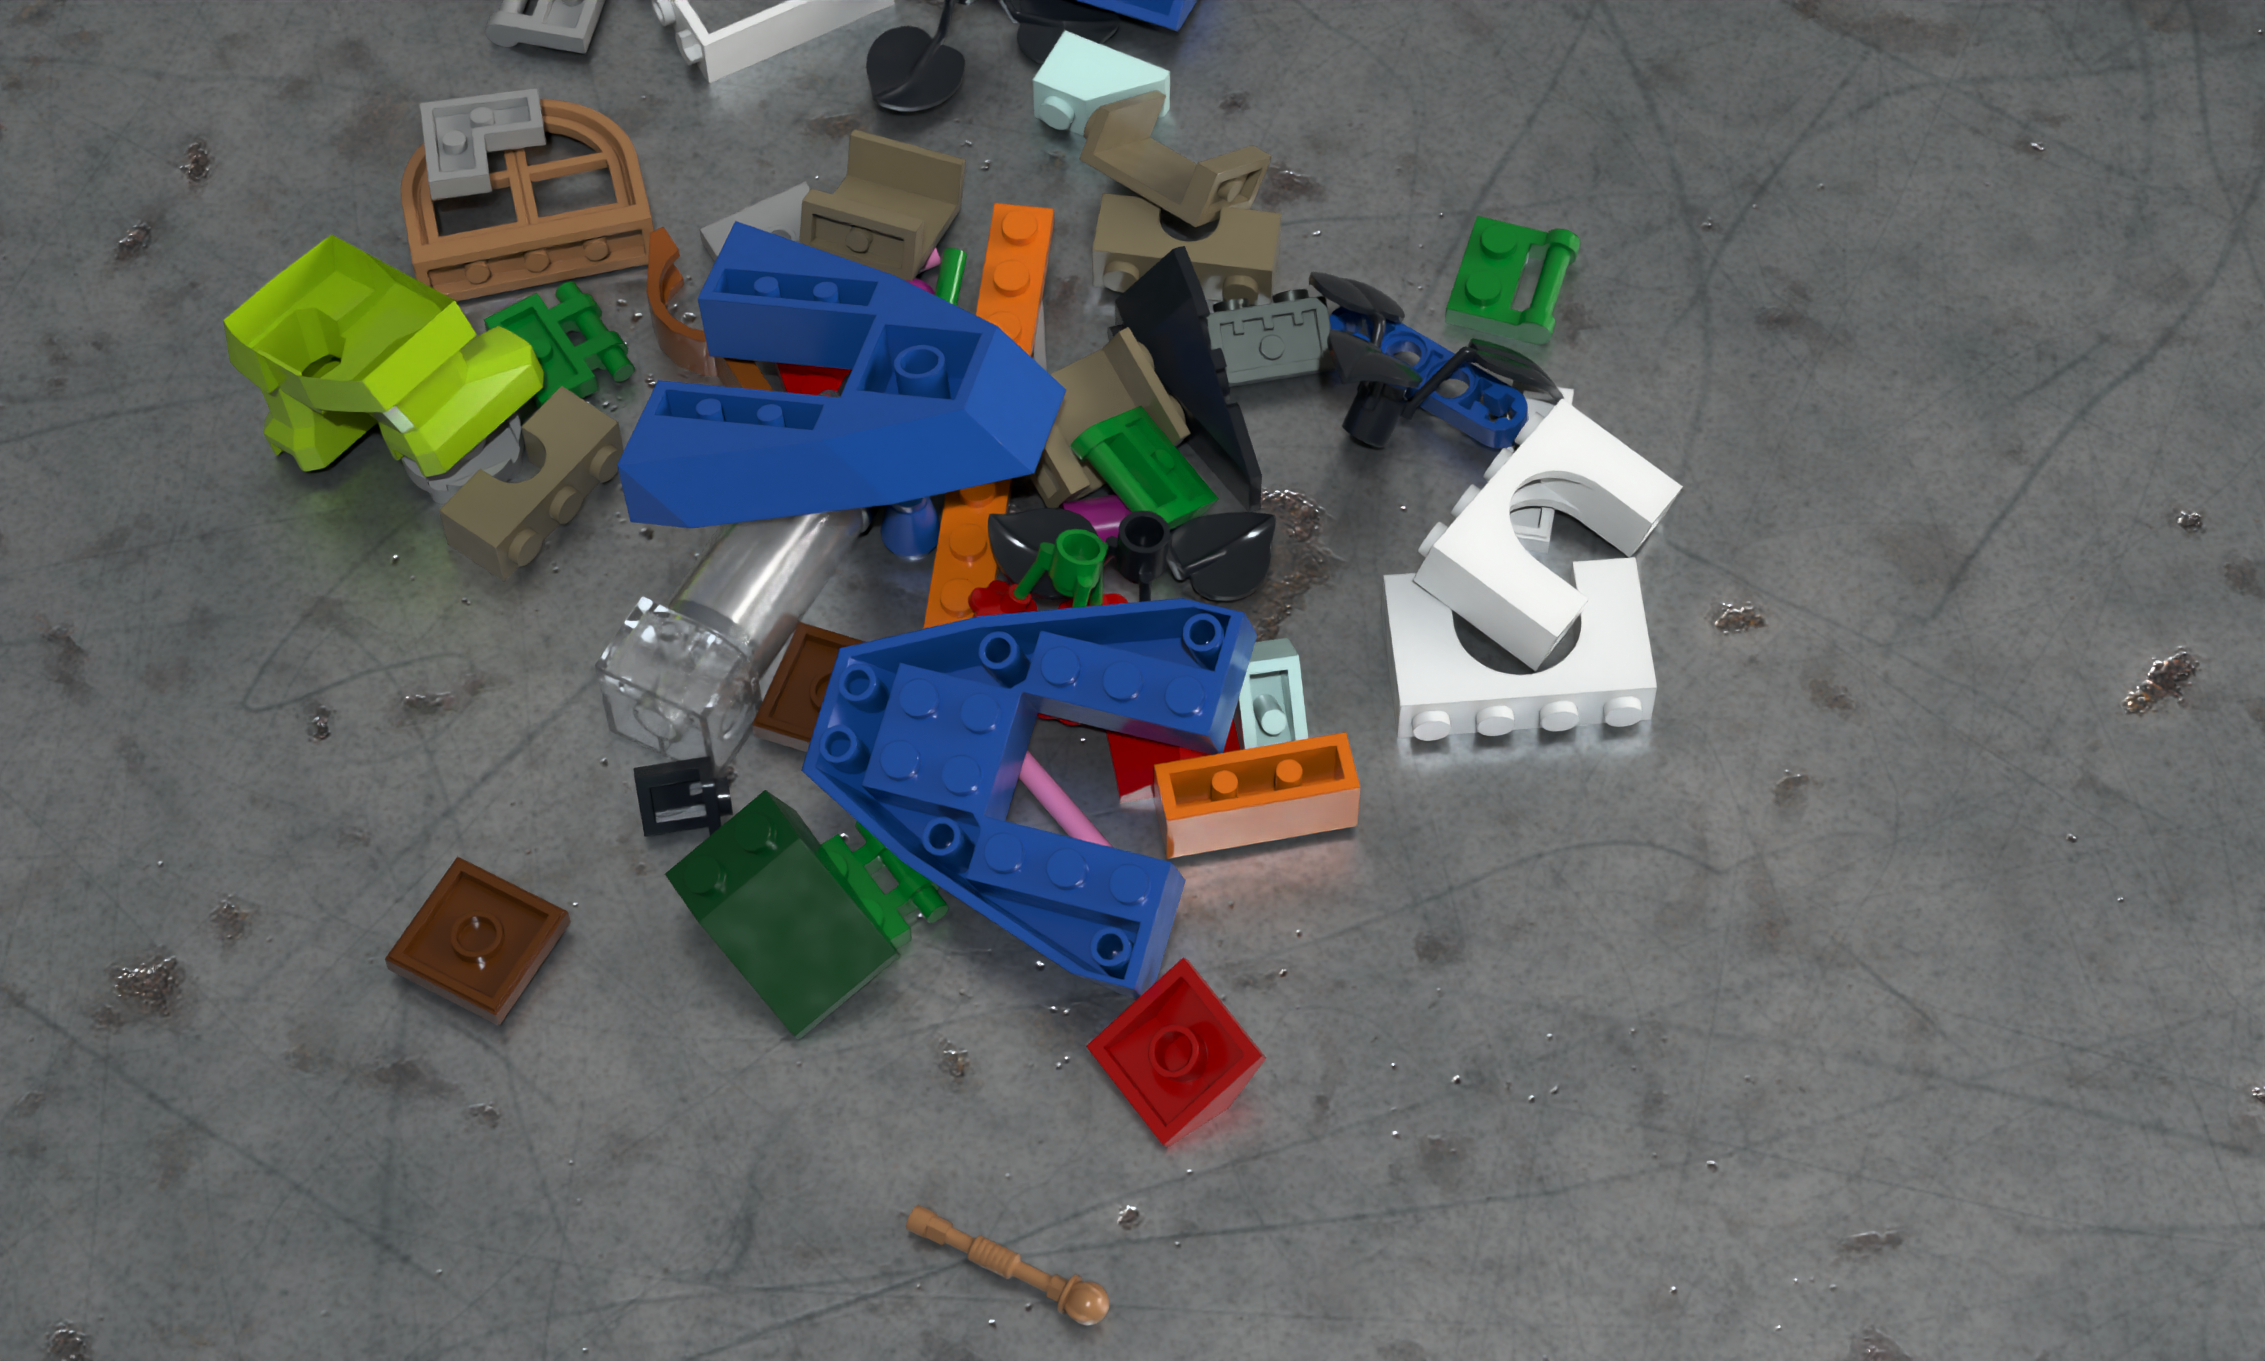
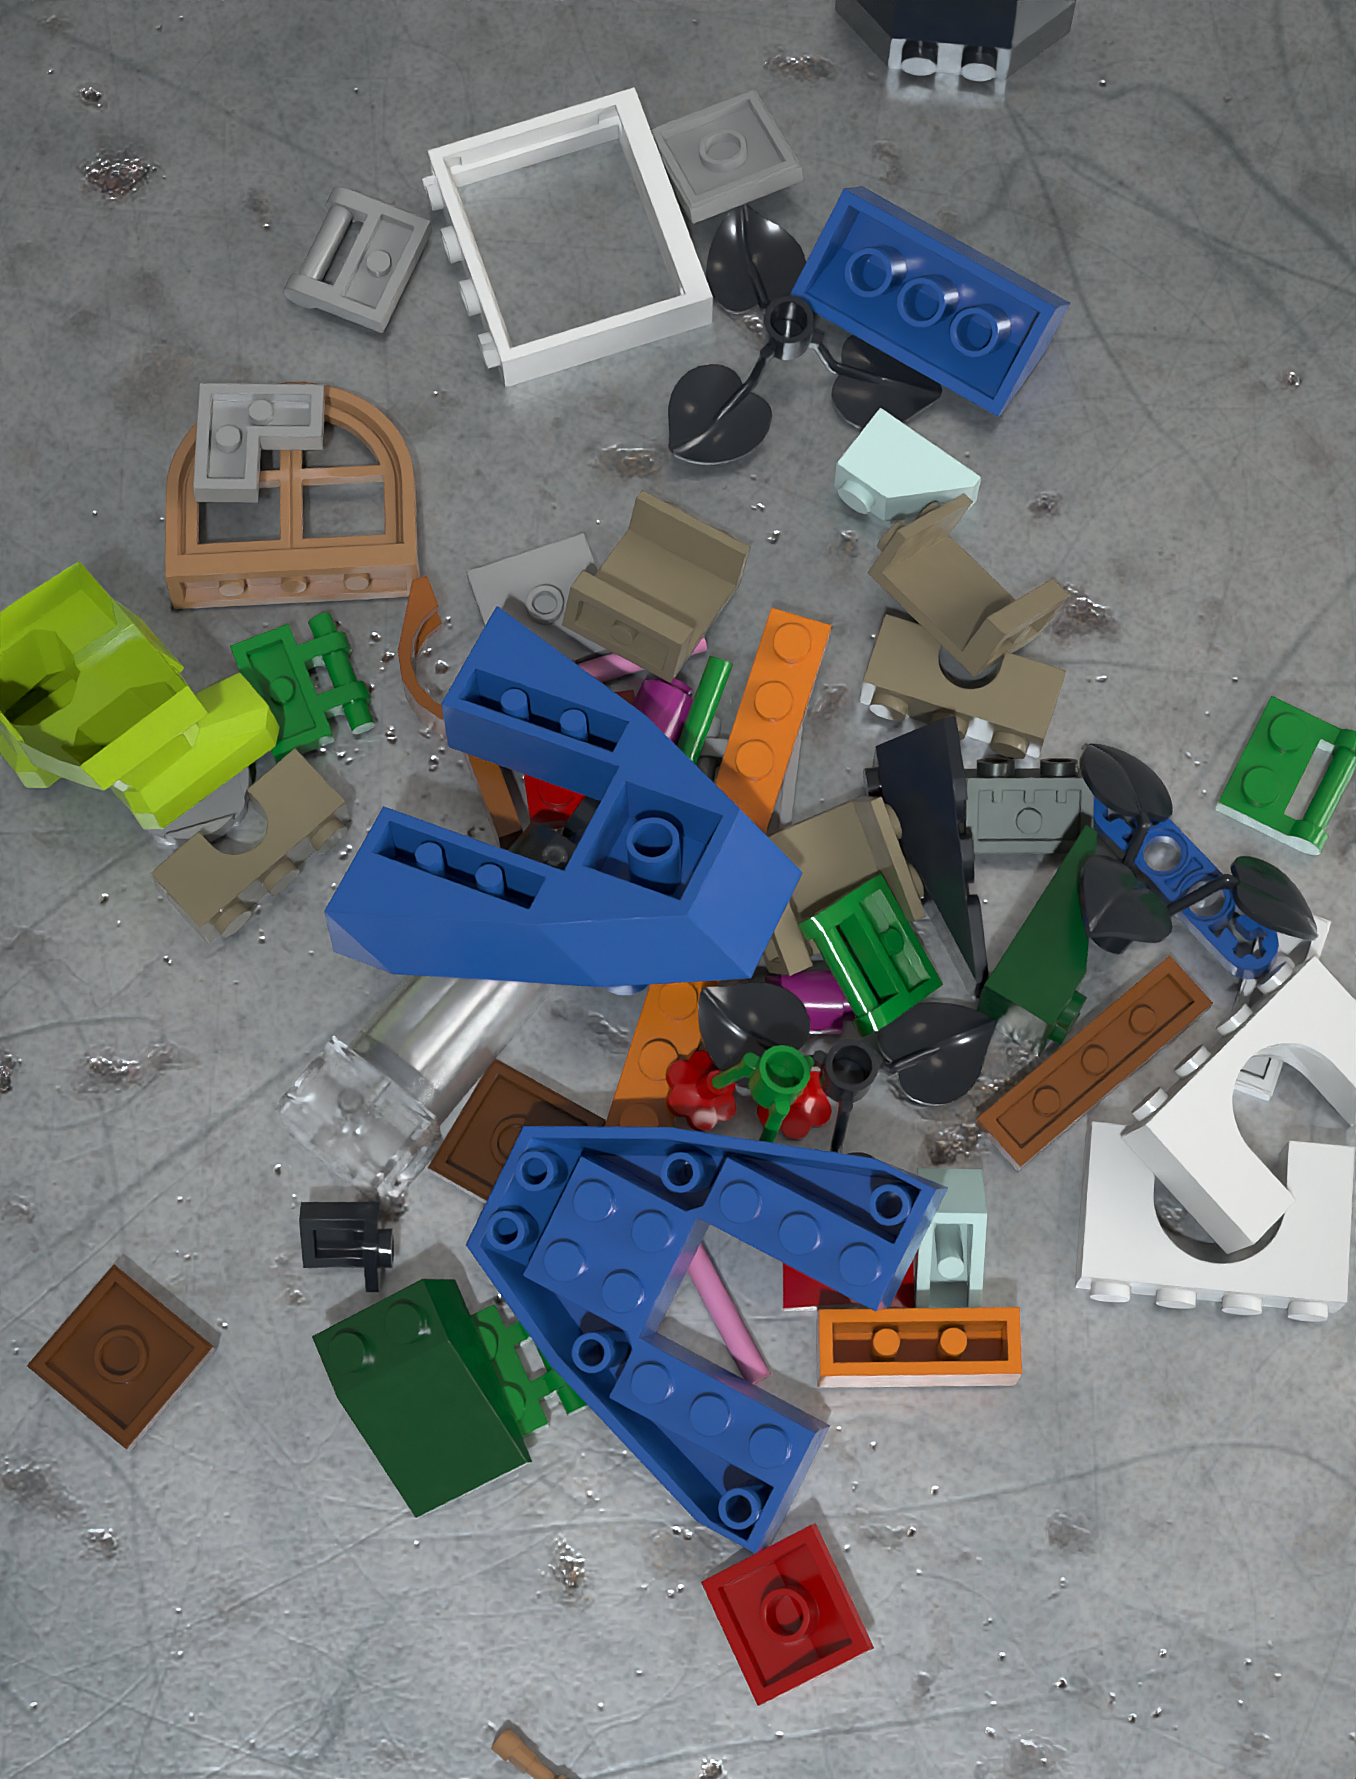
camera: 10 degrees right, 15 degrees up
none -> dark orange plate [975,955,1213,1172]
none -> dark green slope [976,825,1097,1057]

